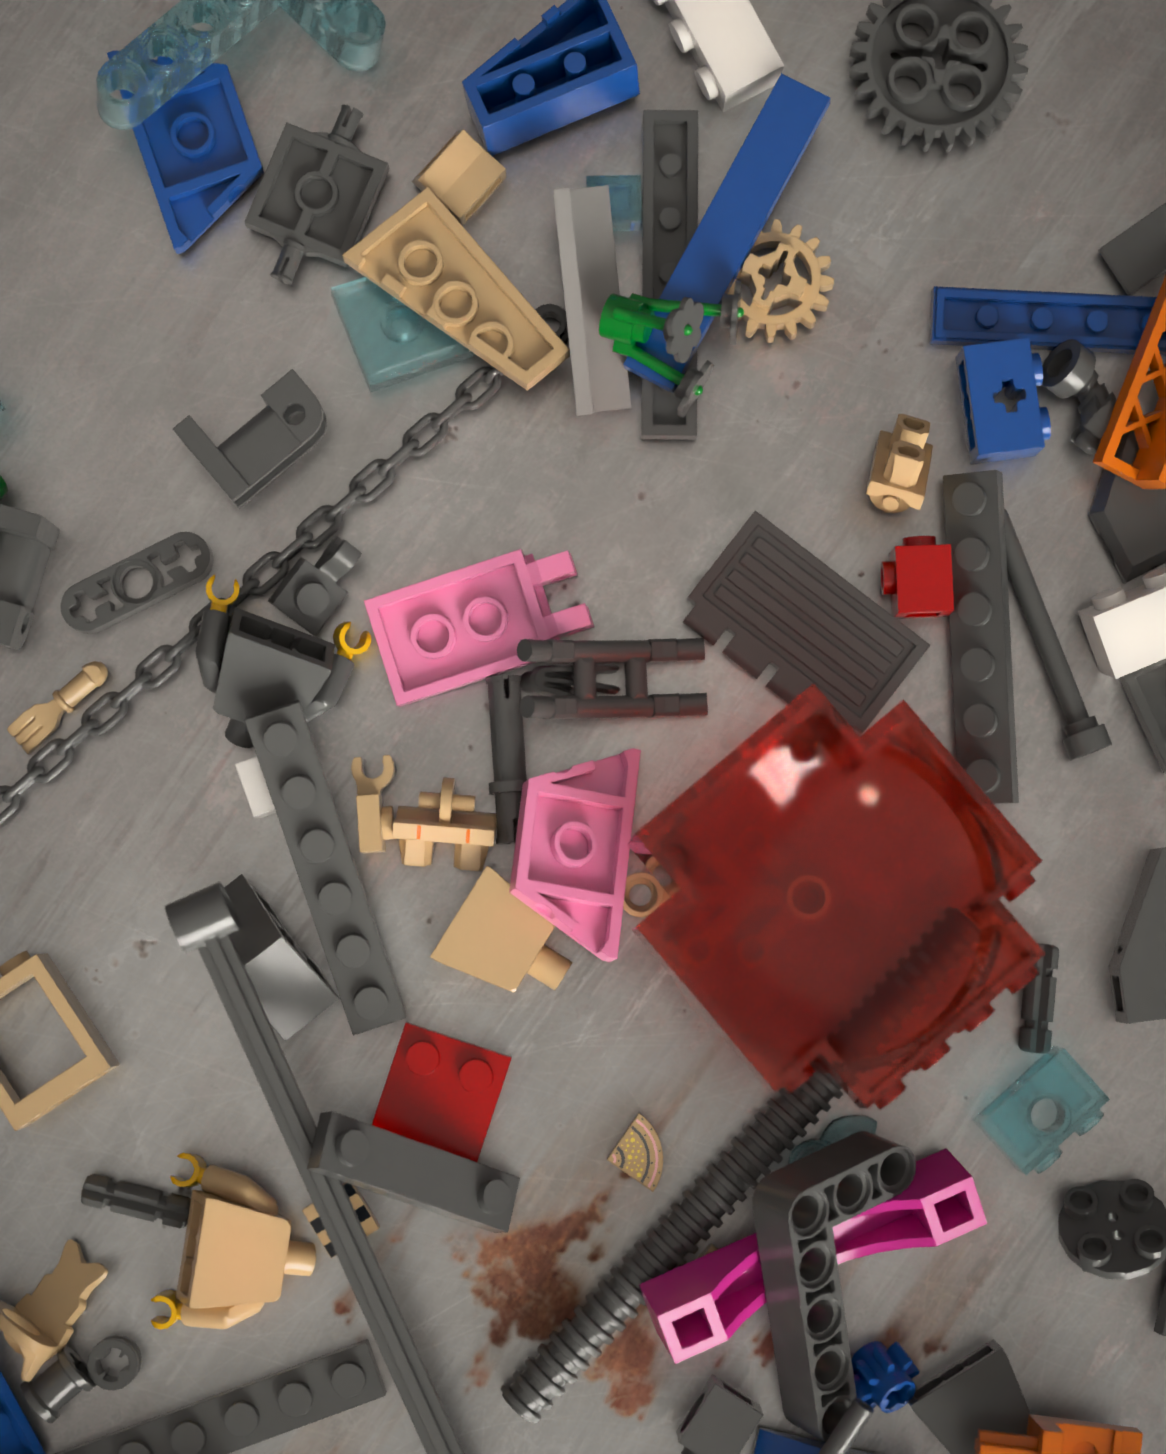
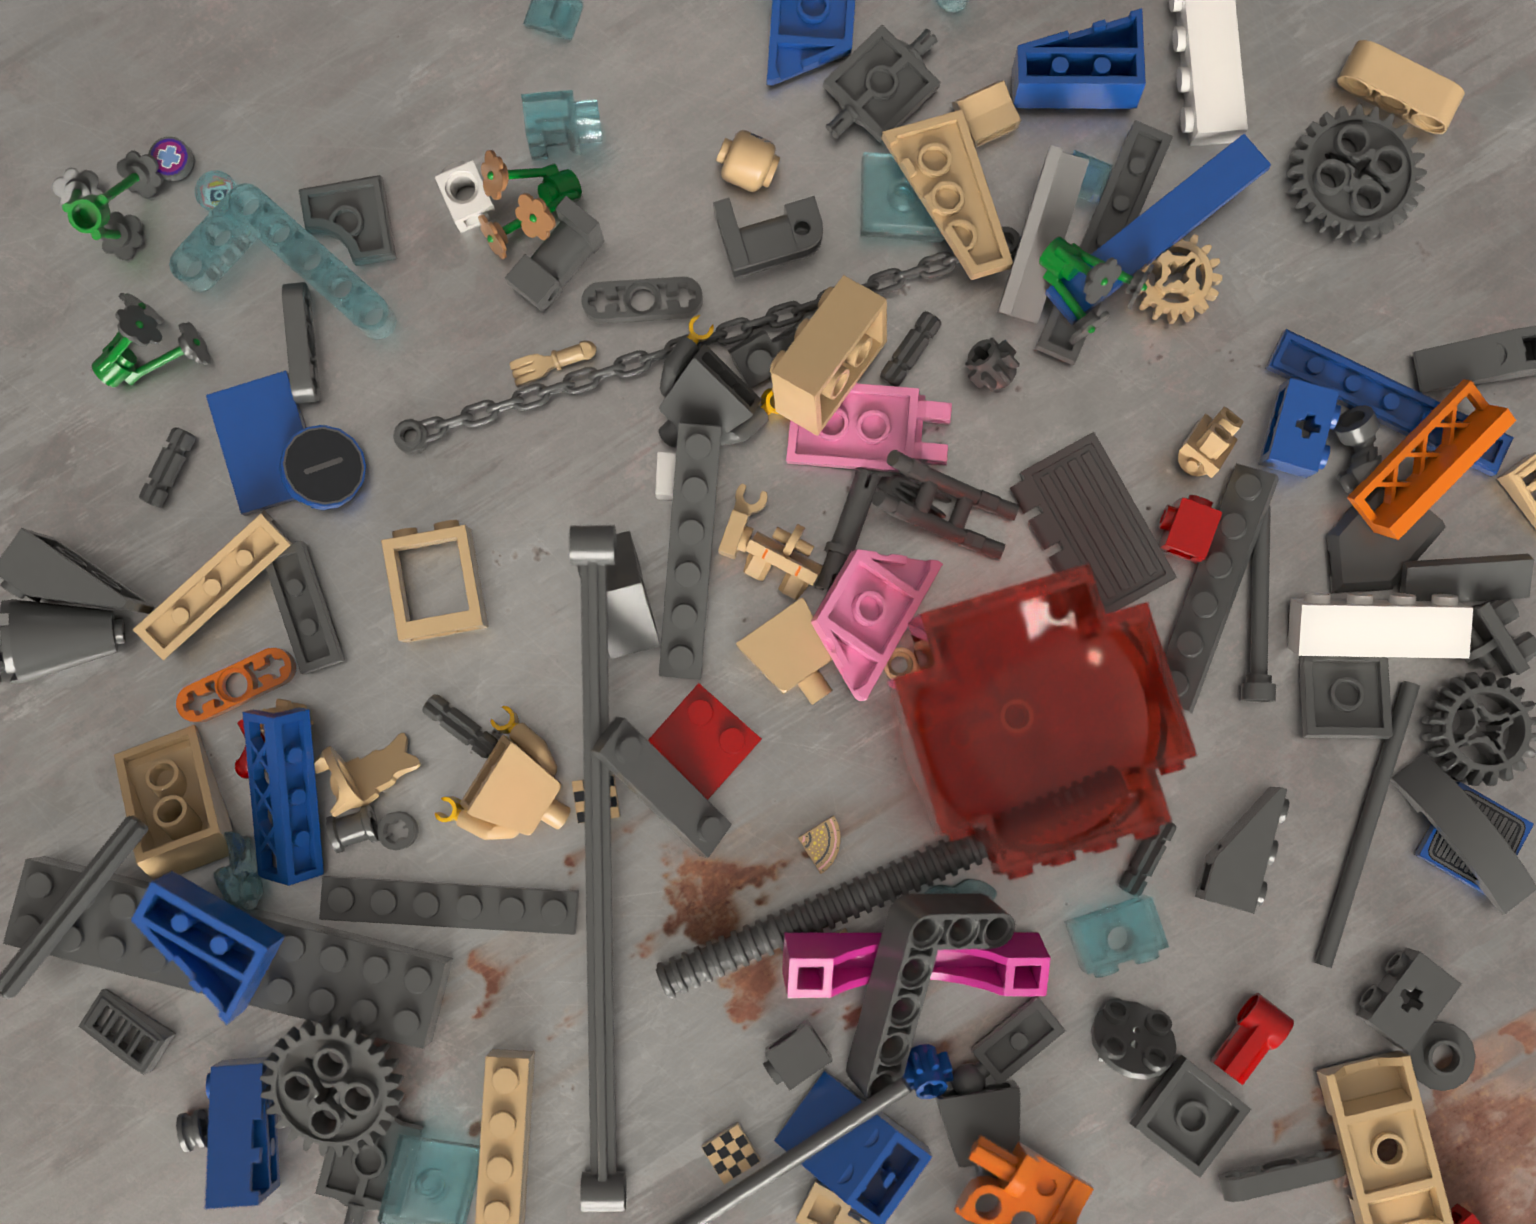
camera: 25 degrees right, 0 degrees up
none -> tan head [716,130,780,192]
none -> tan brick [770,275,887,436]
none -> dark grey axle [880,311,941,387]
none -> dark grey plate [951,996,1066,1095]
none -> dark grey gear [965,337,1020,391]

